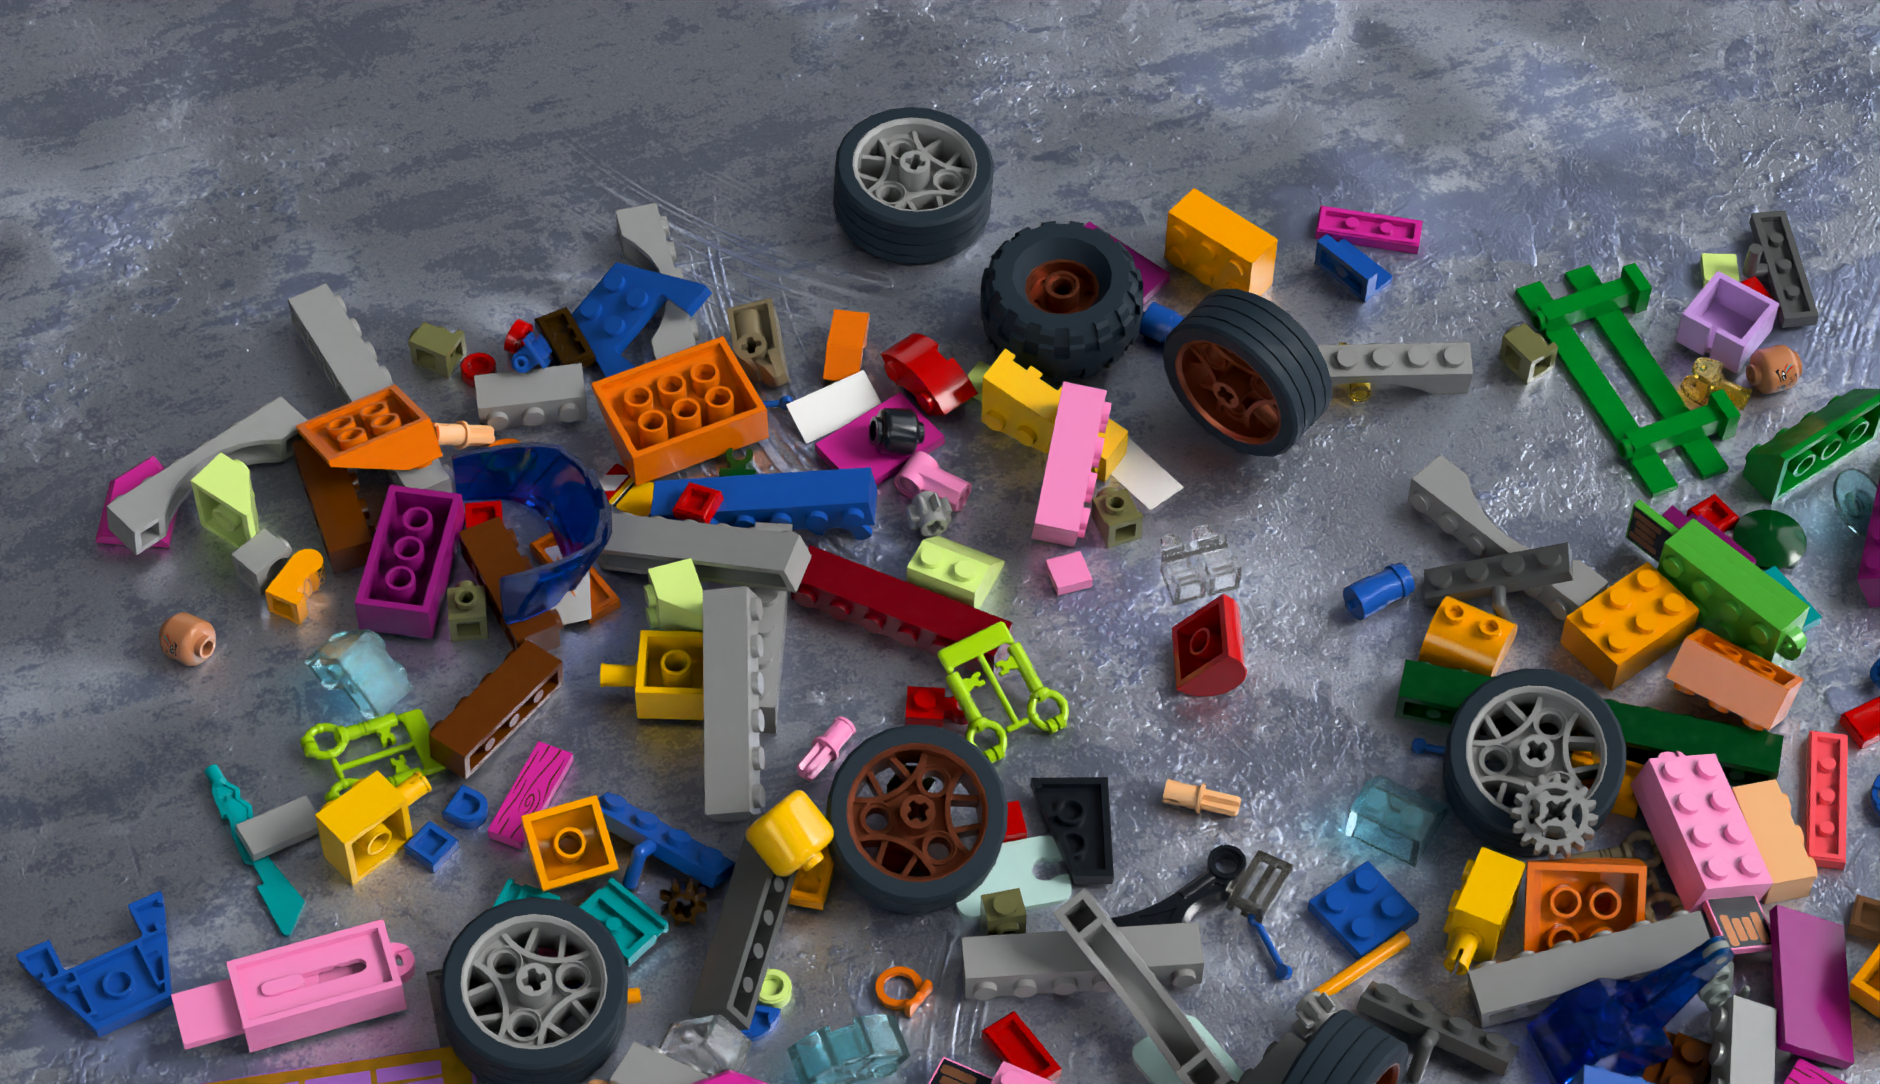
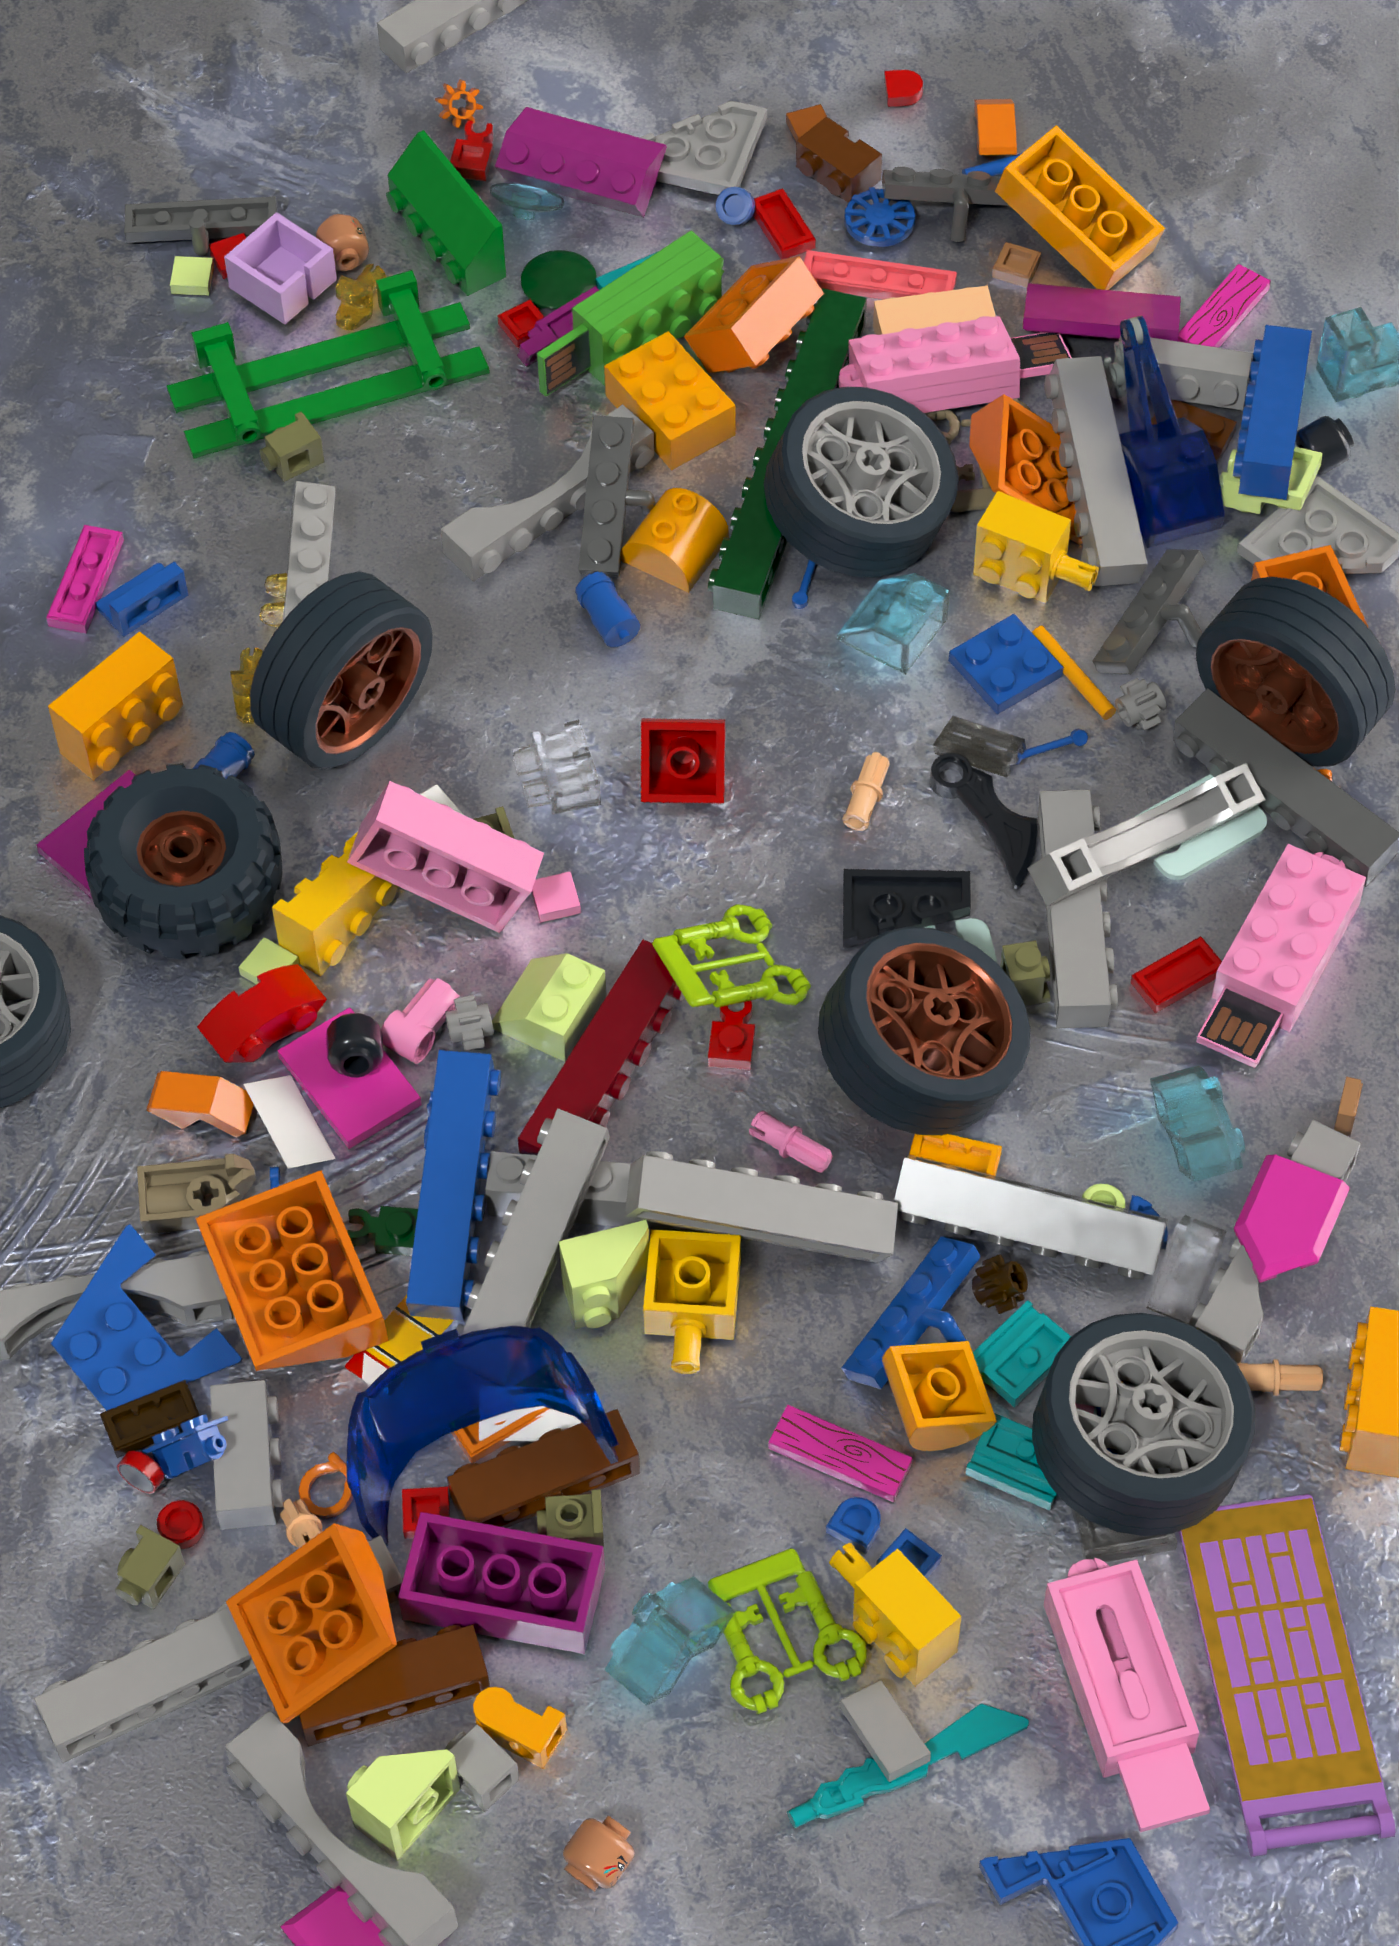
camera: 85 degrees left, 5 degrees up
reddish brown brick [429,639,563,780] -> none
red tile [672,482,724,524] -> none
yellow head [745,790,834,877] -> none
orange piece [875,966,933,1018] -> none
light grey gear [1510,773,1598,860] -> none

